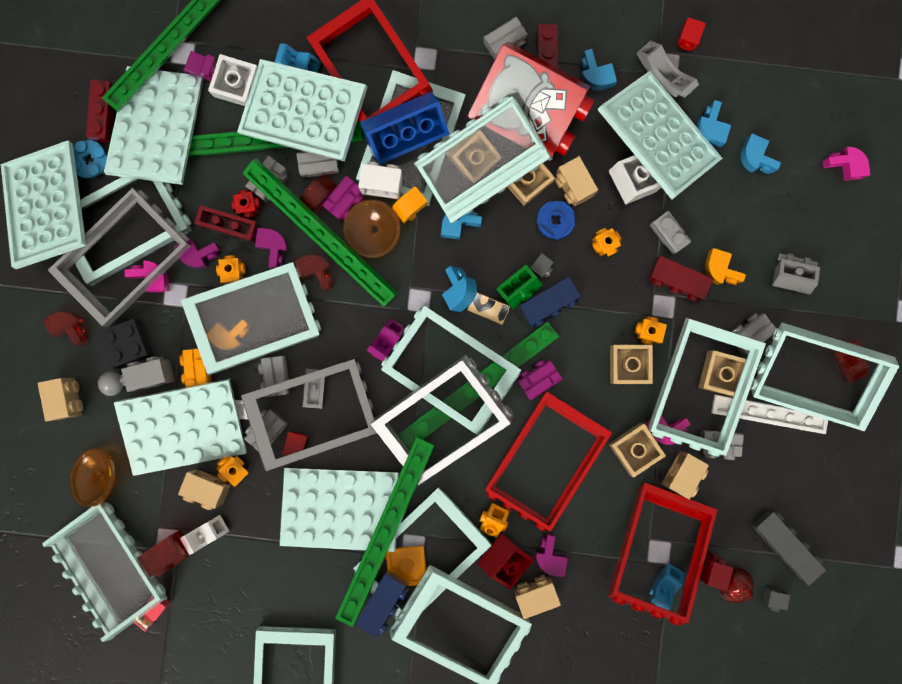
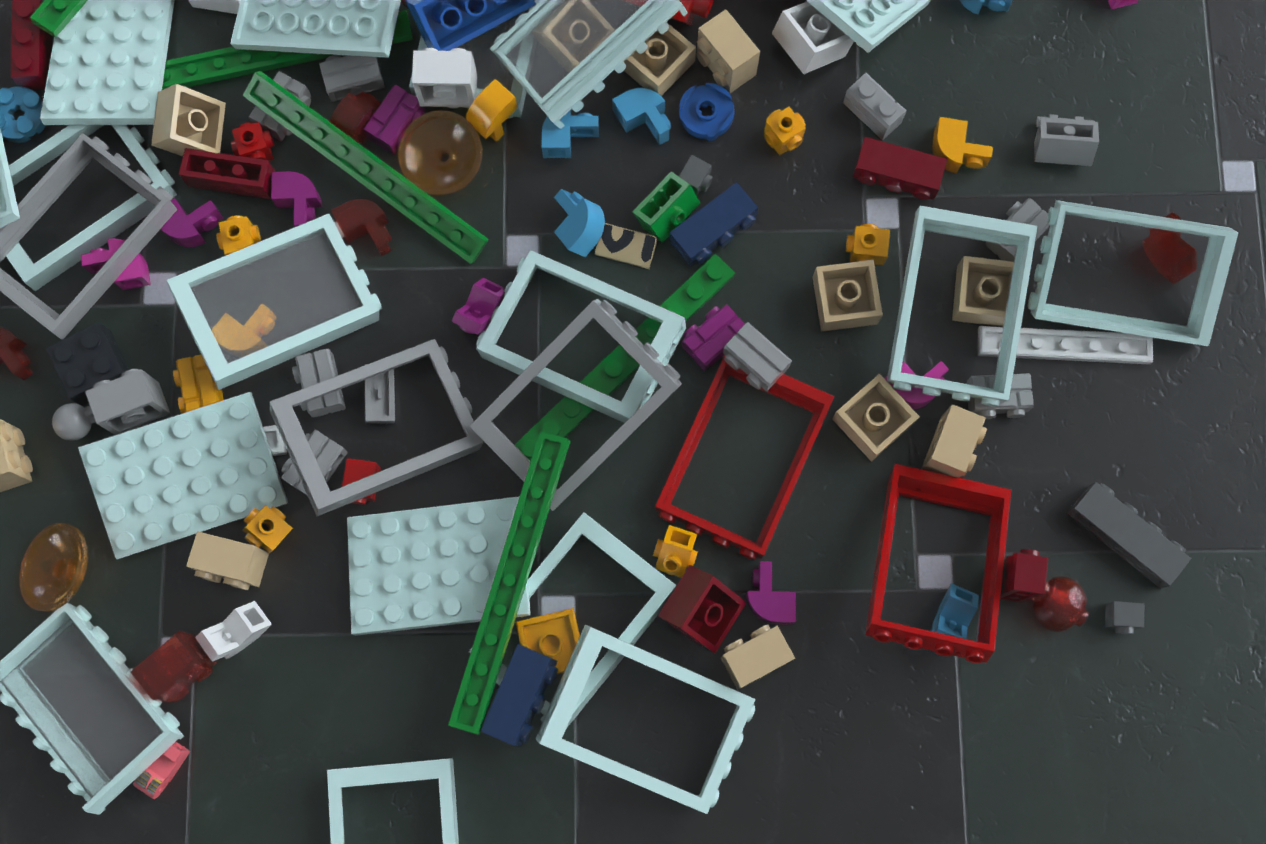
camera: 10 degrees left, 10 degrees down
none -> tan brick [151,84,226,156]
none -> dark azure brick [612,88,671,145]
none -> light grey brick [723,322,792,391]

